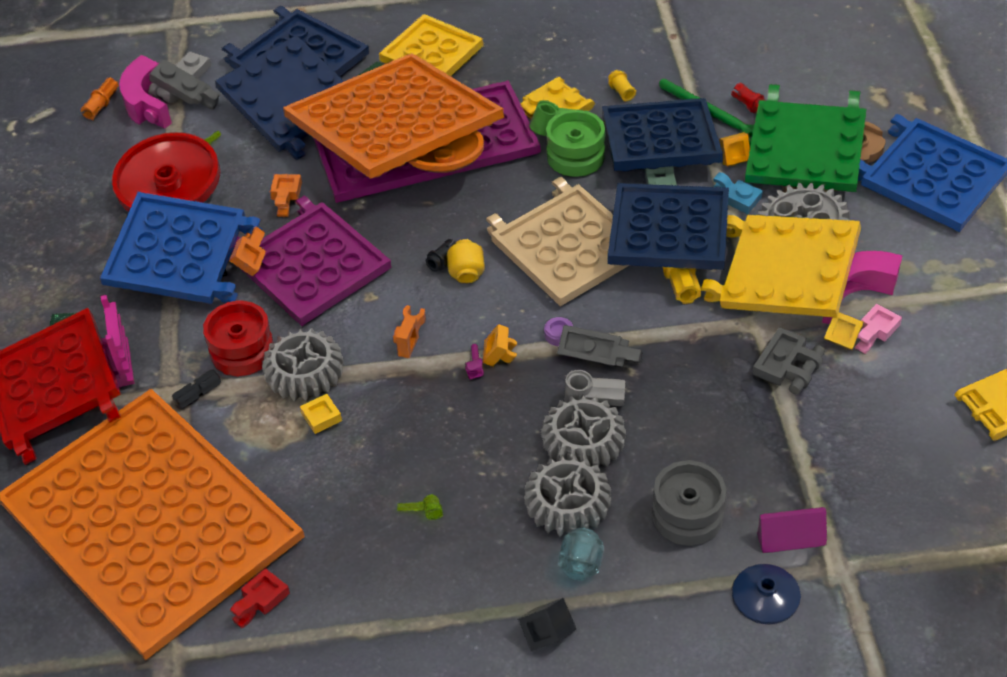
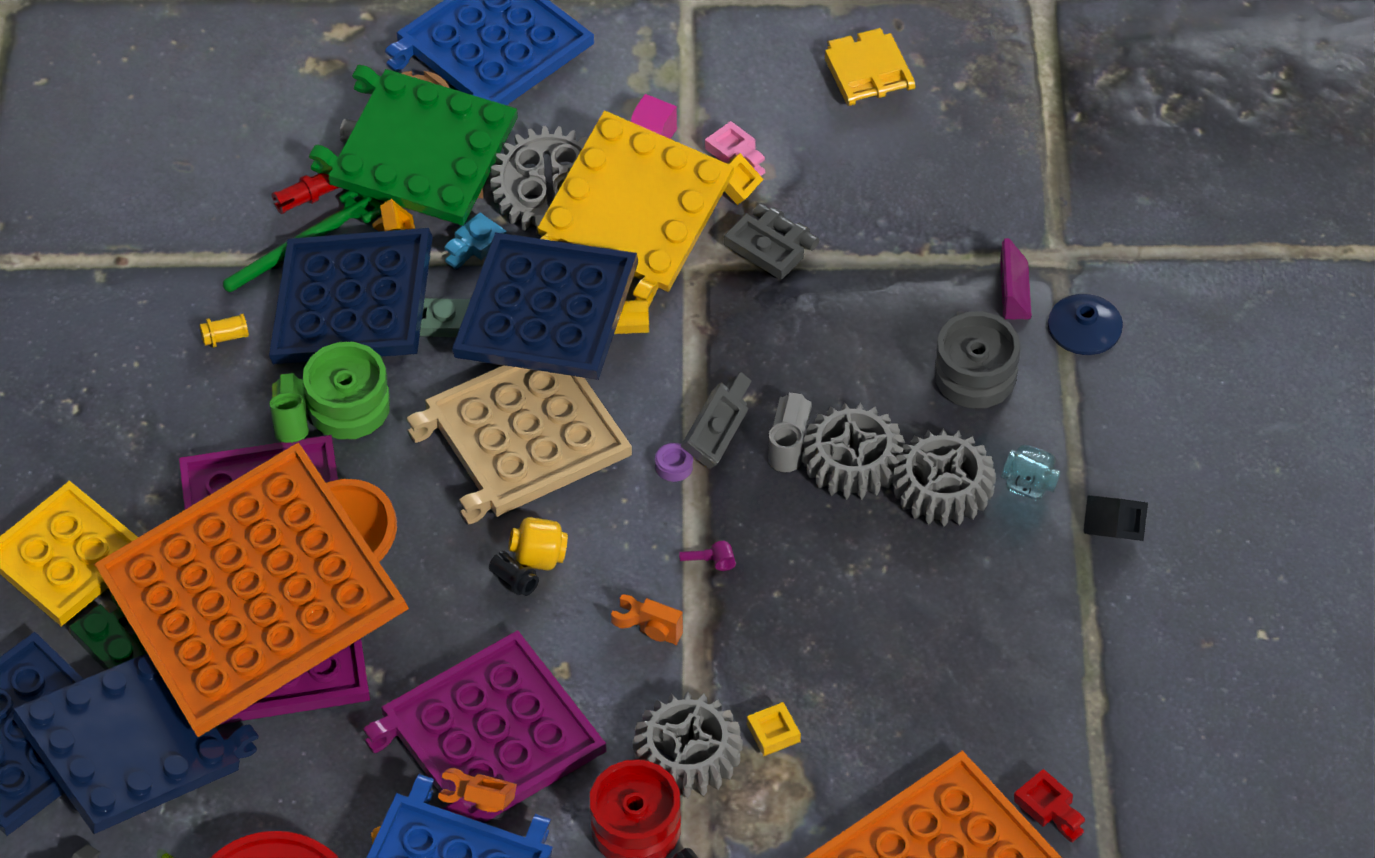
camera: 85 degrees left, 5 degrees up
orange plate [270,174,302,217] -> none
clear neon green hand [397,495,443,520] -> none
light orange tile [483,324,517,367] -> none
yellow plate [520,77,595,119] -> none

